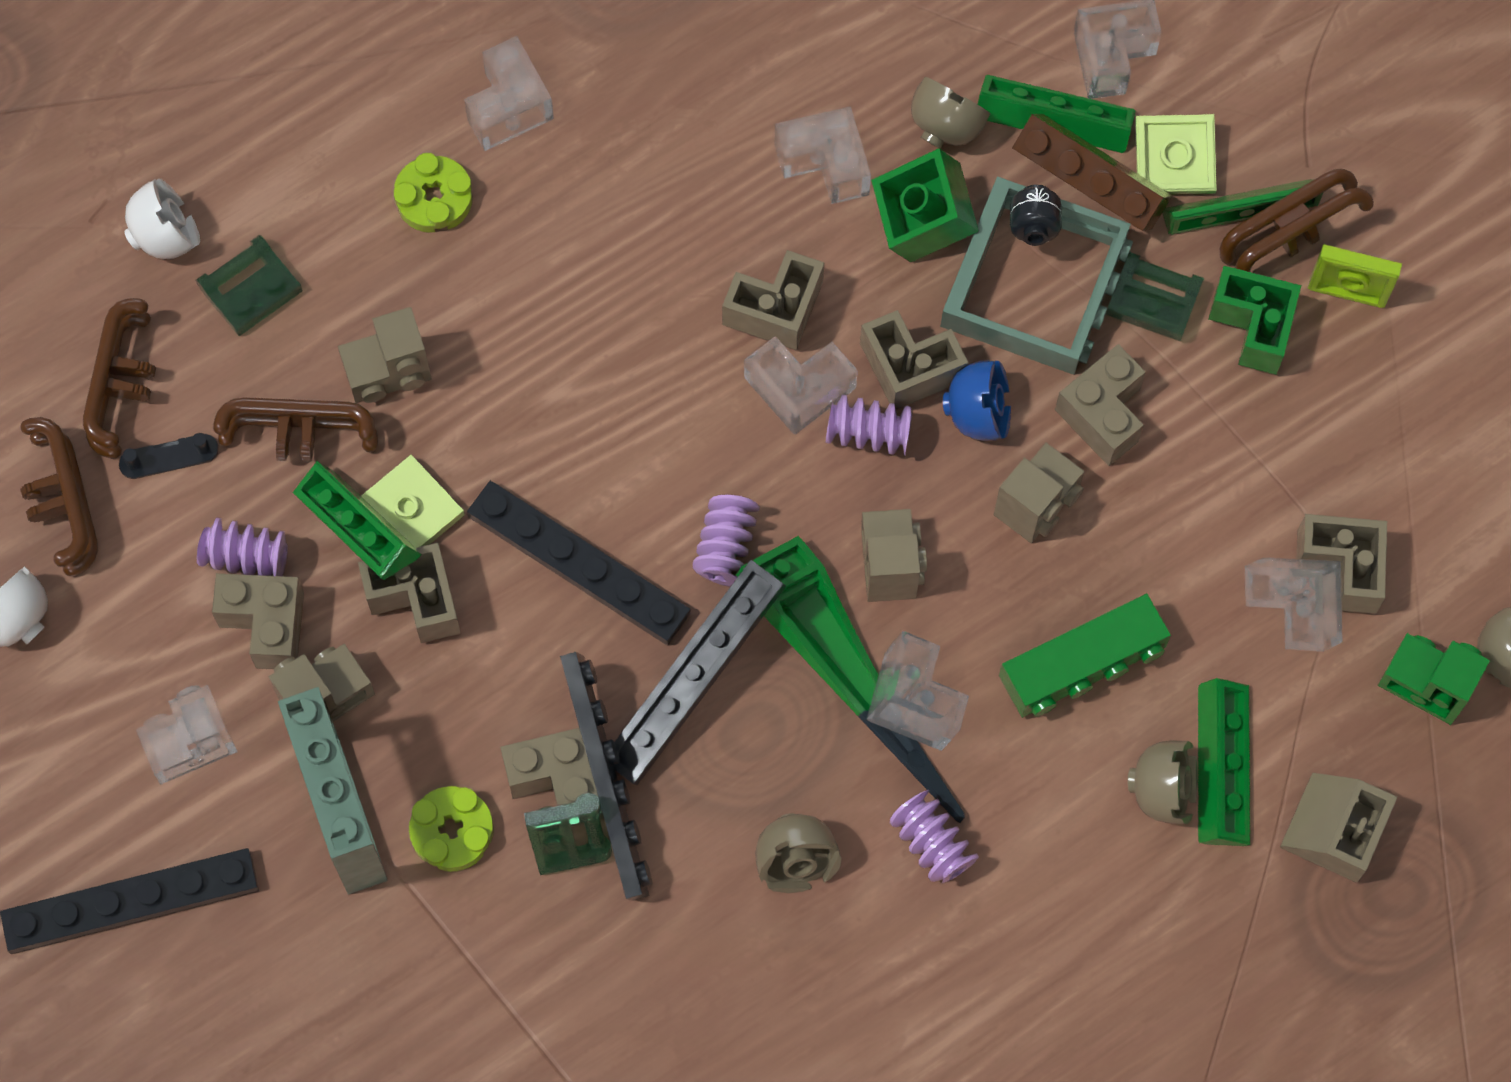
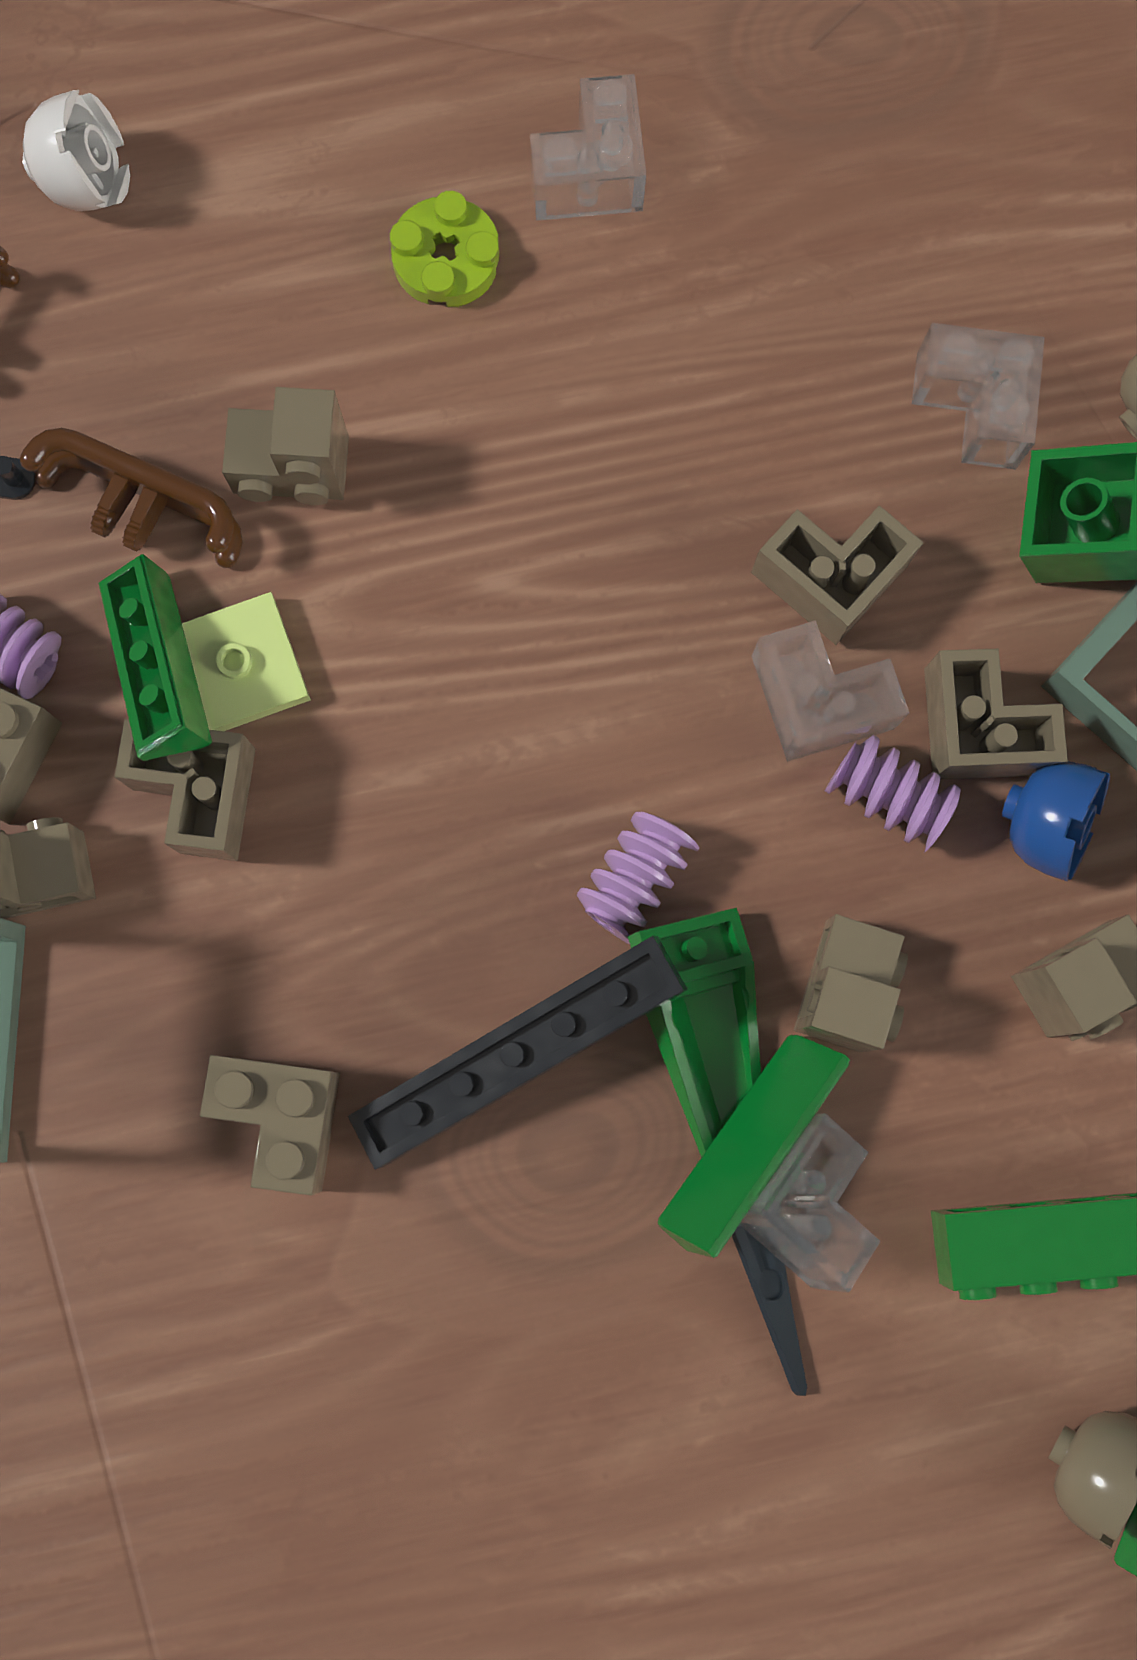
camera: 20 degrees right, 10 degrees up
clear green plate [195,235,303,336] -> none
lime plate [409,786,494,872] -> none
black plate [467,480,691,646] -> none
clear green plate [524,793,612,875] -> none
black plate [560,652,652,900] -> none
dark tan cylinder [755,813,842,893] -> none
lavender piece [890,790,979,883] -> none
none -> green slope [657,1034,851,1258]

